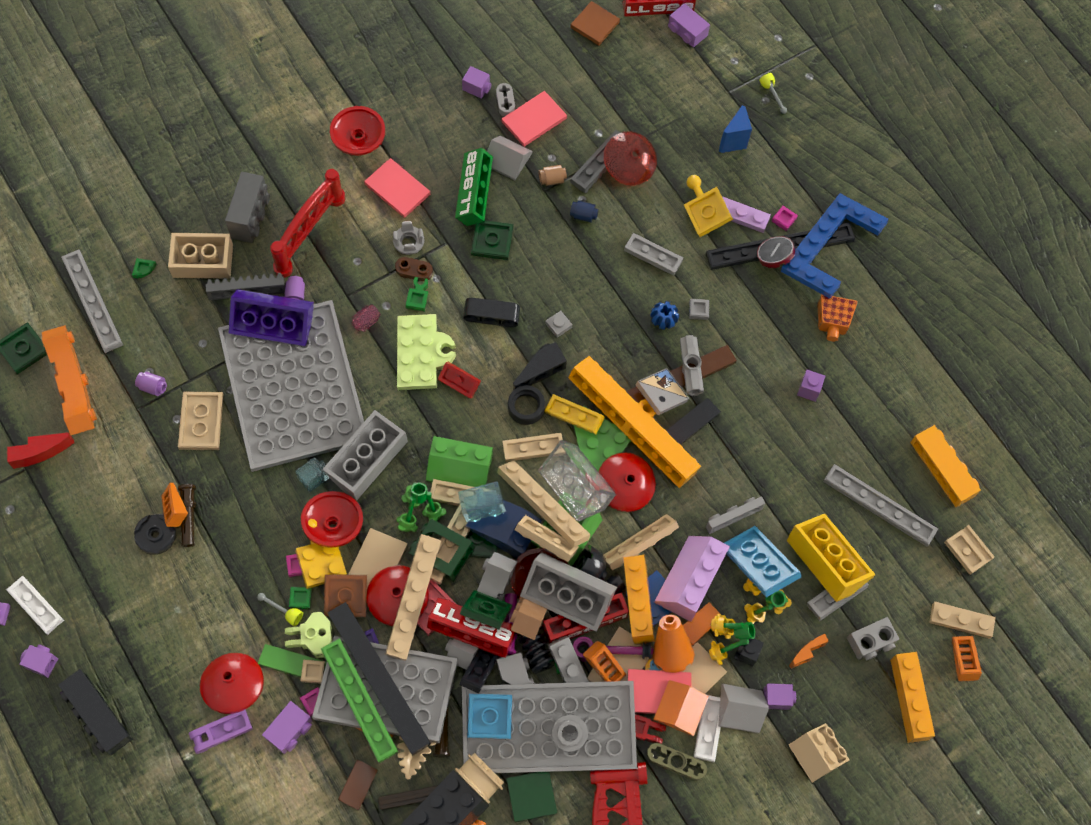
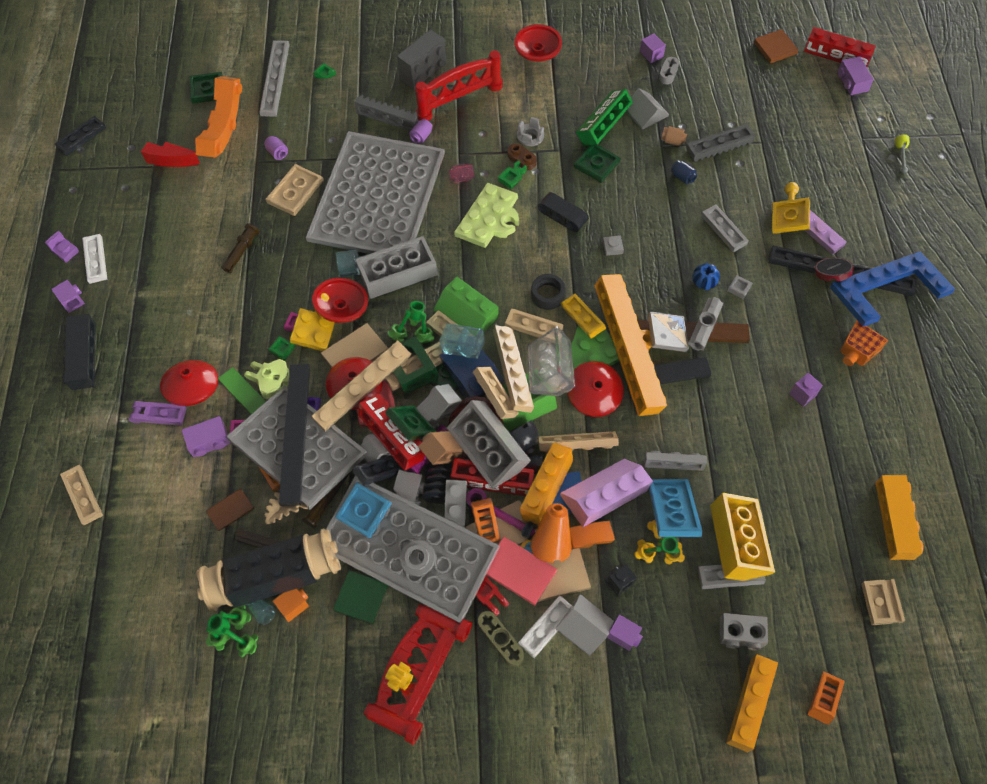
camera: 35 degrees right, 5 degrees down
black plate [134,514,176,555] -> none
orange slope [161,483,188,527] -> none
tan brick [168,233,233,279] -> none
dark purple slope [229,289,314,346] -> none
hinge [257,593,303,627] -> none
tan tile [301,660,325,684] -> none
bright green tile [321,638,398,763] -> none
dark orange tile [324,574,367,617] -> none
coral tile [364,158,431,218] -> none
red plate [438,361,481,399] -> none
coral tile [502,91,567,147] -> none
black slope [513,342,567,390] -> none
clear red dish [604,131,657,186] -> none
orange slope [653,680,709,736] -> none
plant [709,614,755,665] -> none
blue slope [719,105,752,153] -> none
dark pink tile [772,206,798,231] -> none
orange slope [789,634,828,669] -> none
tan slope [789,723,849,782] -> none
light grey tile [823,464,938,547] -> none
tan plate [929,602,995,639] -> none

